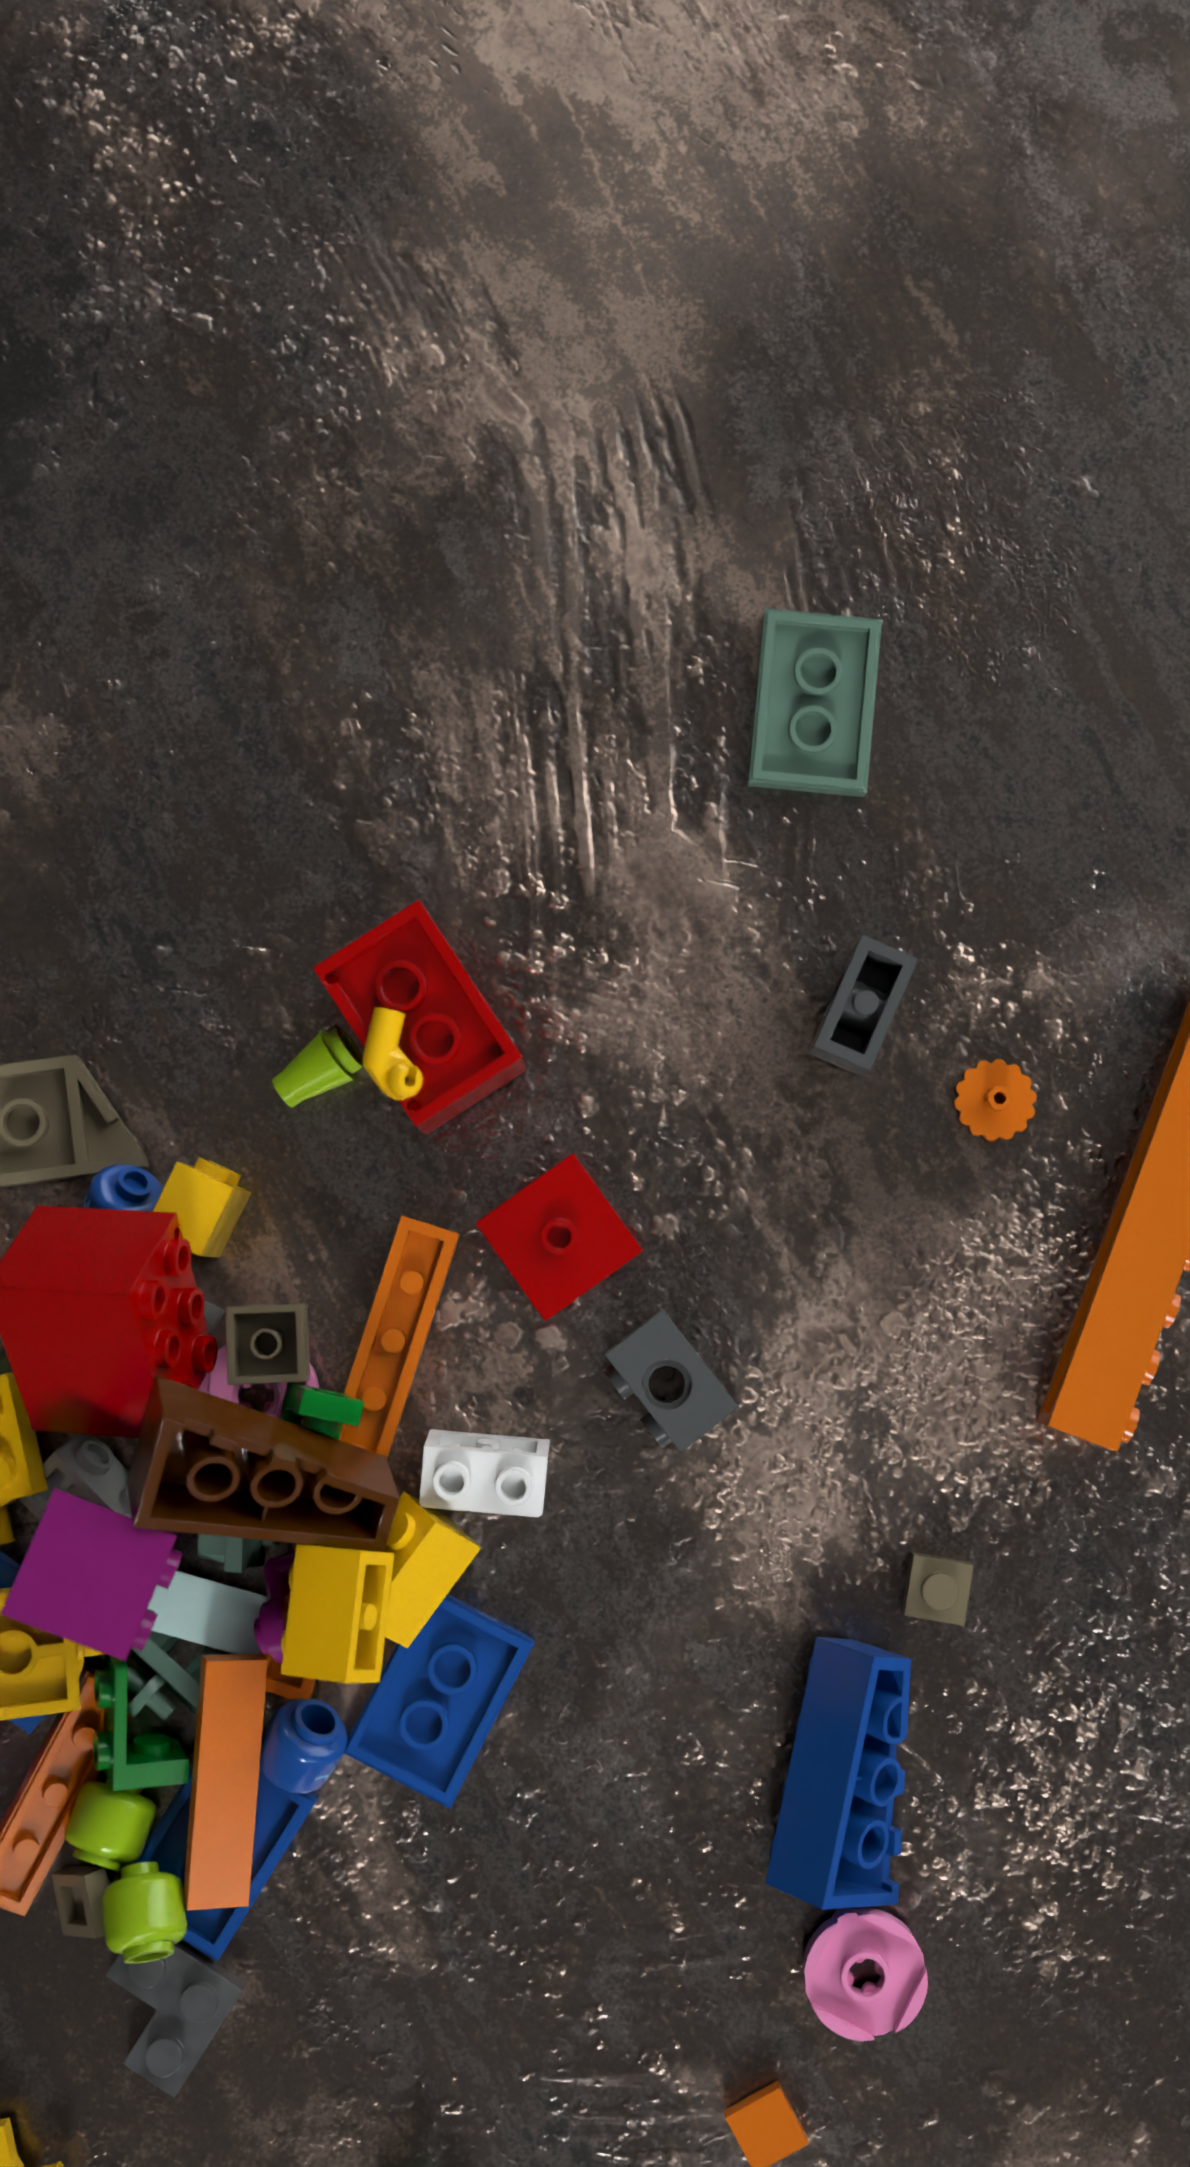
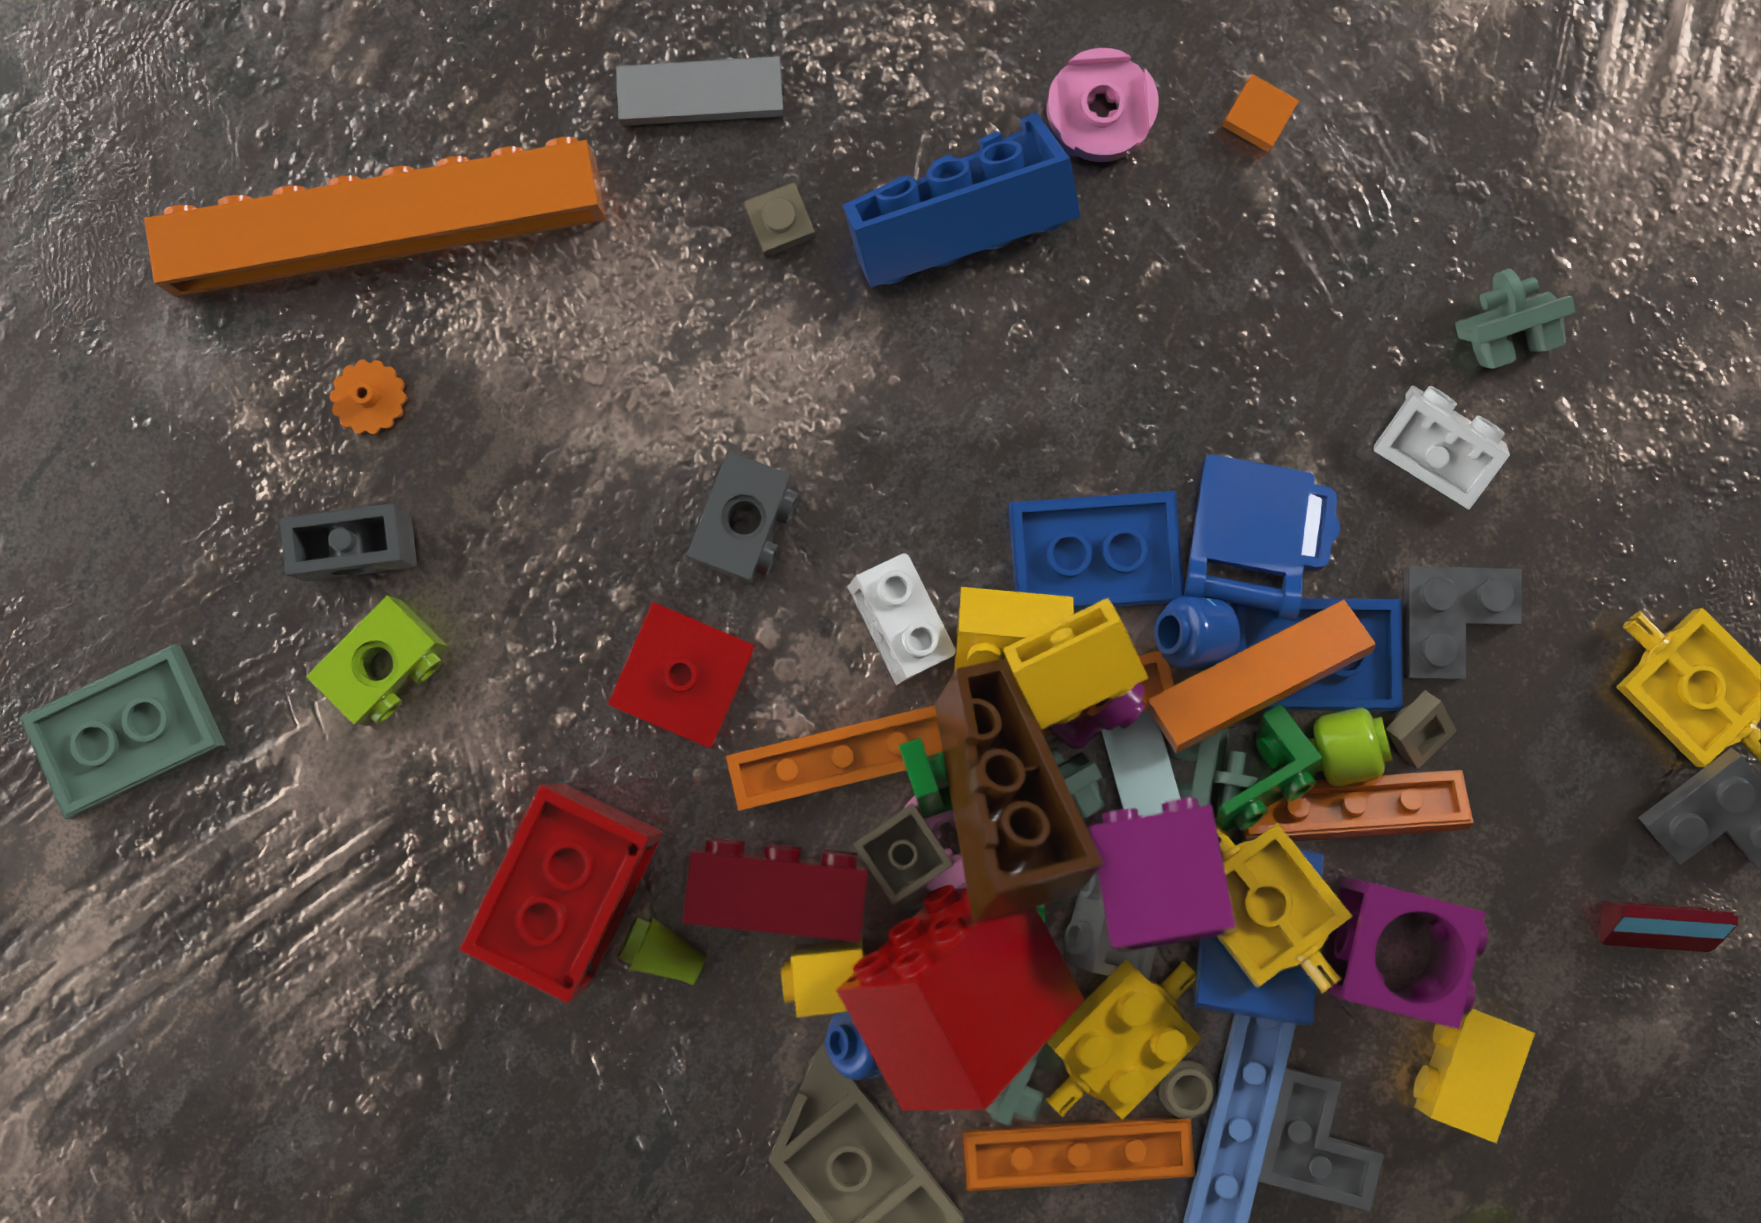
camera: 120 degrees left, 0 degrees up
lime head [101,1862,188,1964] -> none
yellow arm [362,1007,423,1100] -> none
none -> lime brick [306,595,448,726]
none -> light grey tile [616,56,784,126]
none -> dark red brick [682,837,868,942]
none -> blue piece [1184,454,1341,621]
none -> white bracket [1374,385,1510,510]

